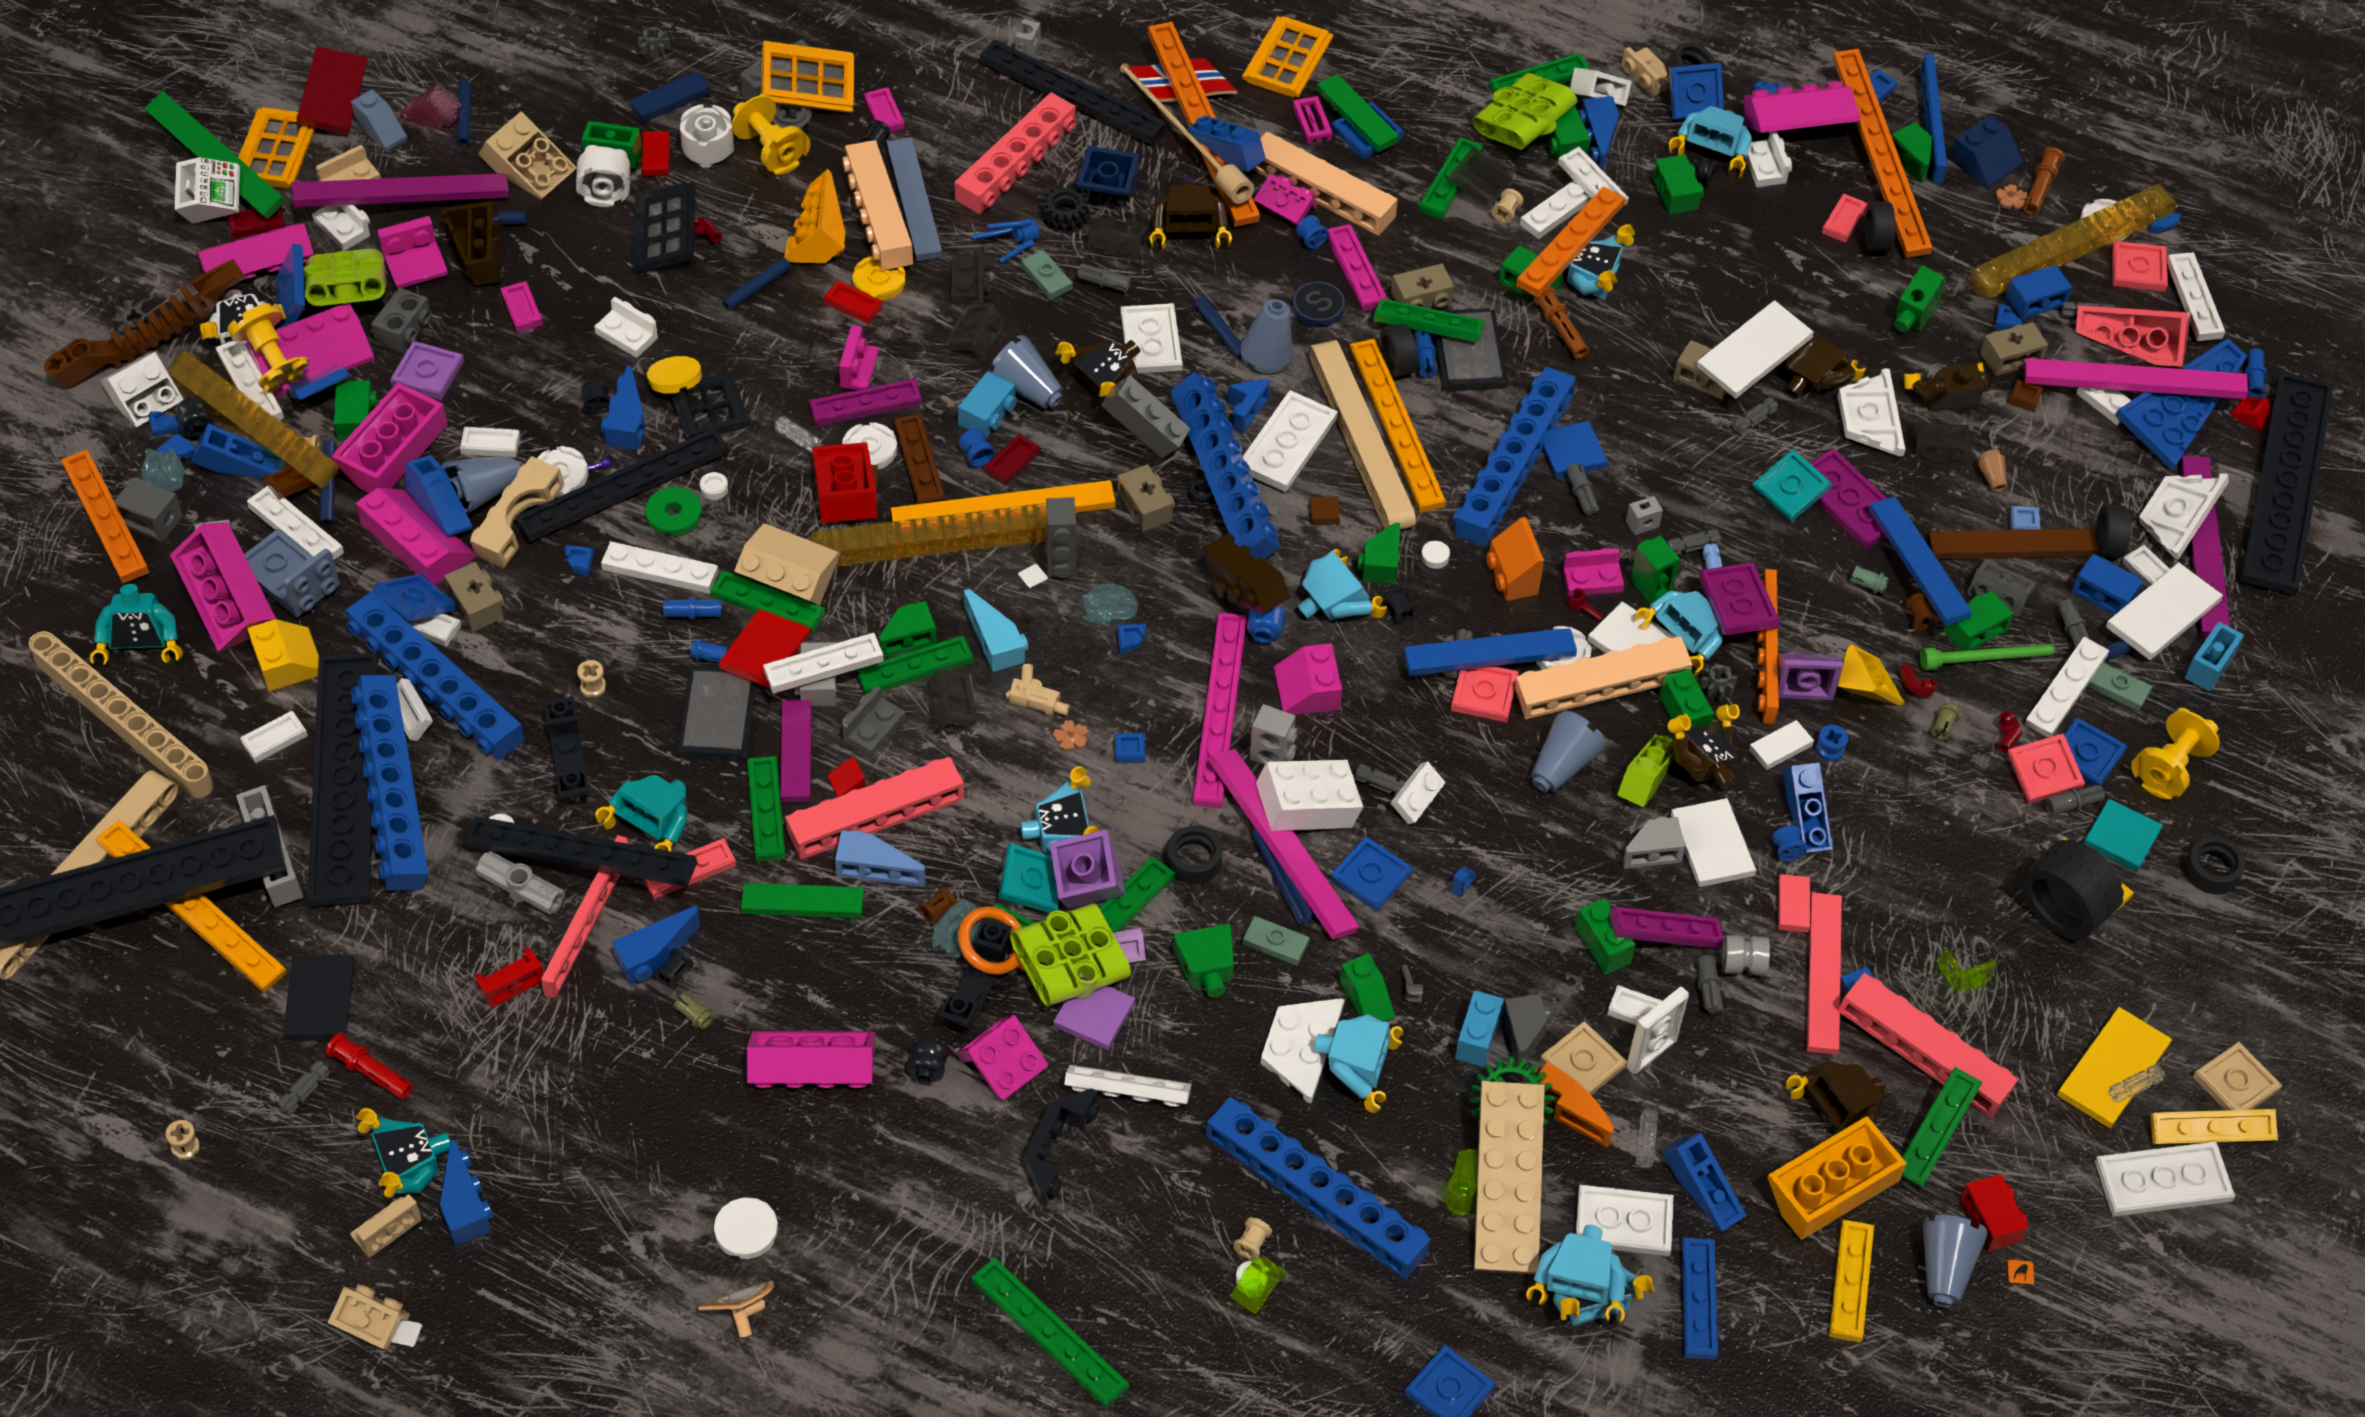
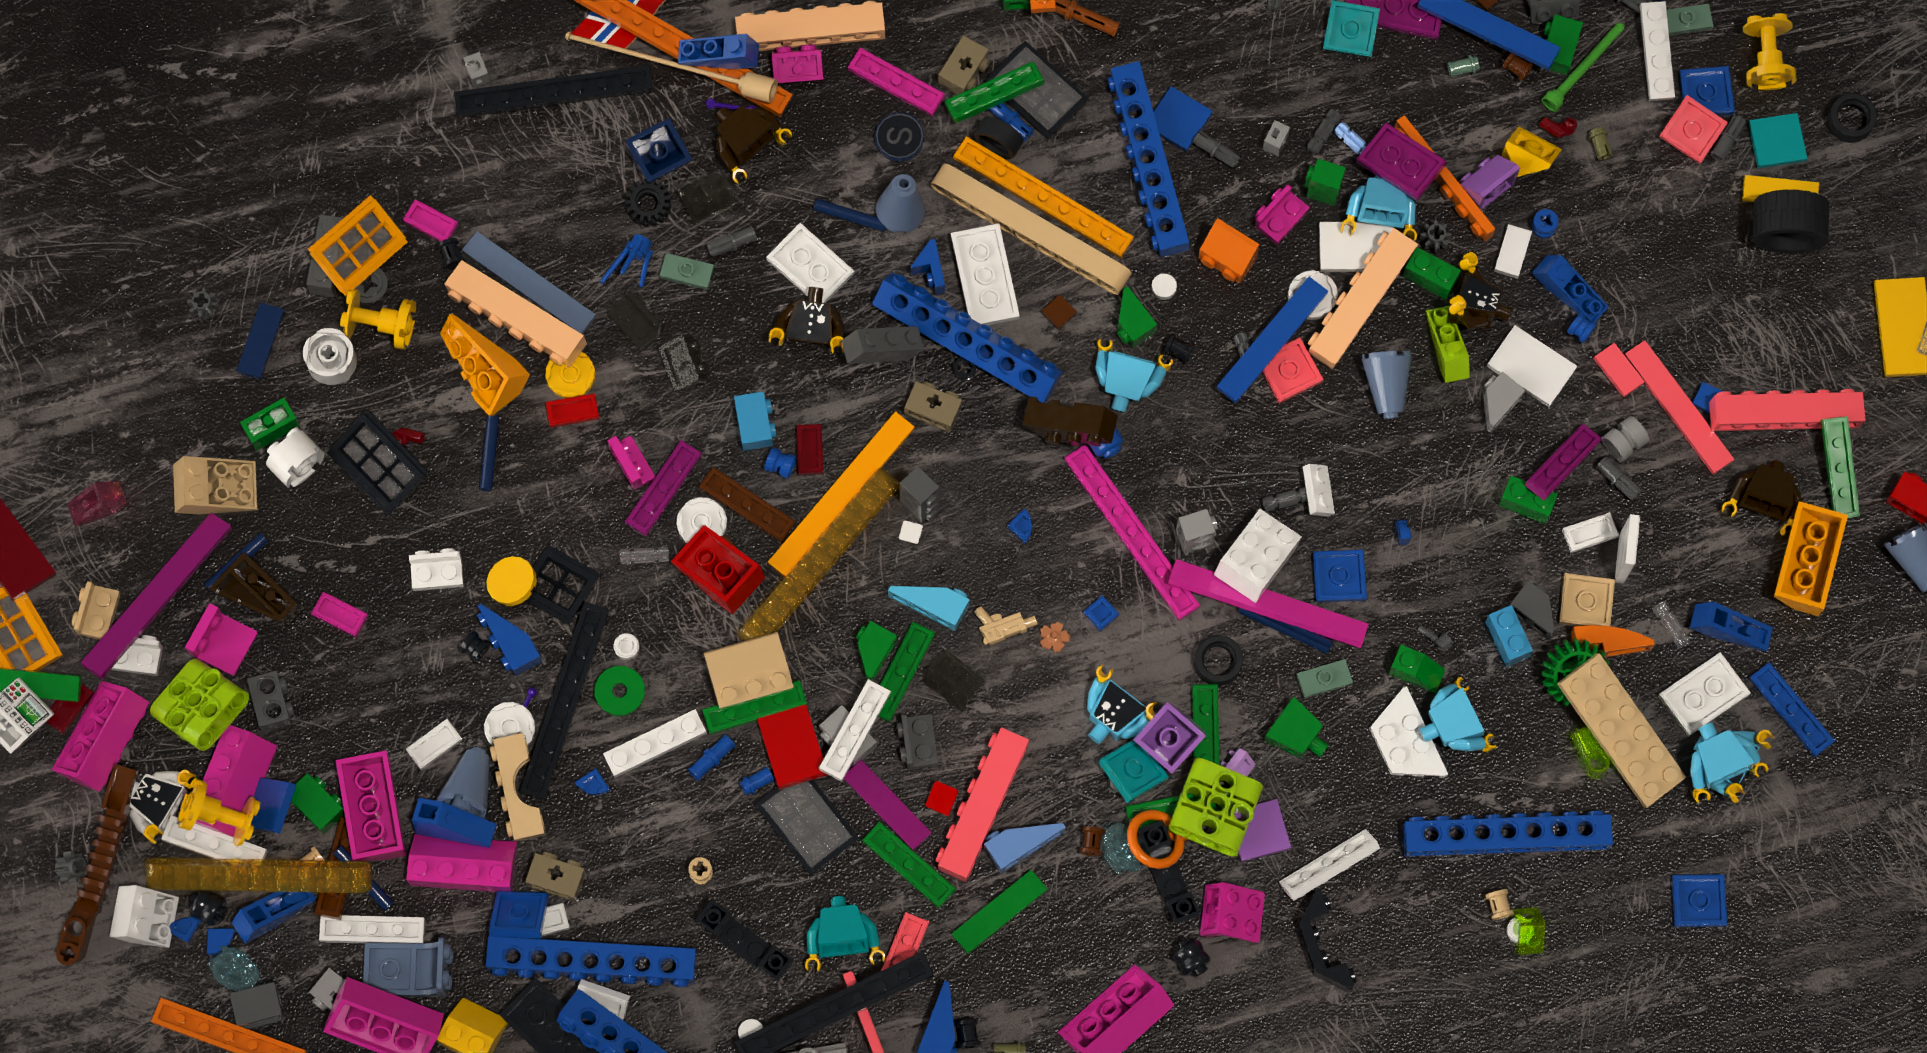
camera: 40 degrees left, 20 degrees up
blue tile [276,243,305,329] -> none
sand blue slope [351,89,407,152] -> none
medium lavender tile [390,341,464,400] -> none
dark blue piece [457,81,472,147] -> none
red tile [642,131,670,176] -> none
coral brick [954,92,1076,214] -> none
sand blue cone [988,335,1063,409] -> none
clear light blue hat [1082,584,1138,624] -> none
dark pink slope [1274,643,1342,715] -> none
blue wheel [1296,215,1329,249] -> none
dark red hand [1568,588,1604,622] -> none
yellow tile [1829,1220,1874,1343] -> none
clear neon green bracket [1938,948,1997,993] -> none
dark red arm [1997,711,2022,753] -> none

